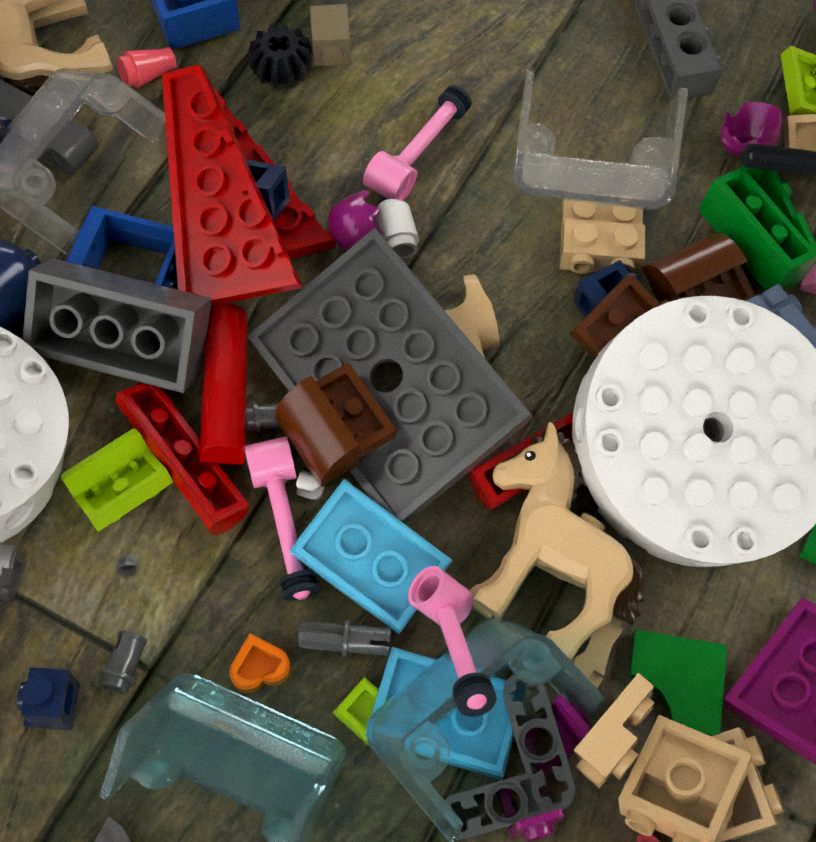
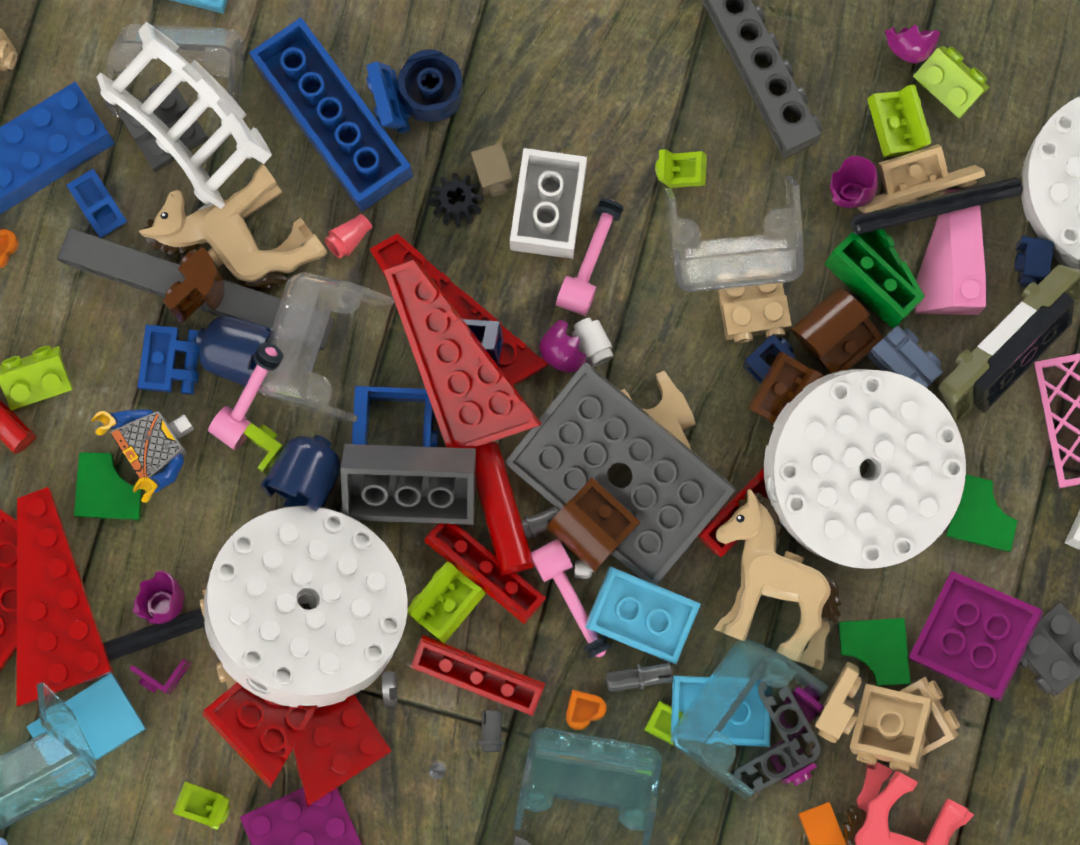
camera: 10 degrees left, 15 degrees up
dark blue brick [17,667,80,730] -> none
bright pink piece [408,566,497,717] -> none
none -> red brick [410,635,546,716]
none -> white brick [510,148,587,259]
none -> lime bracket [655,149,707,188]

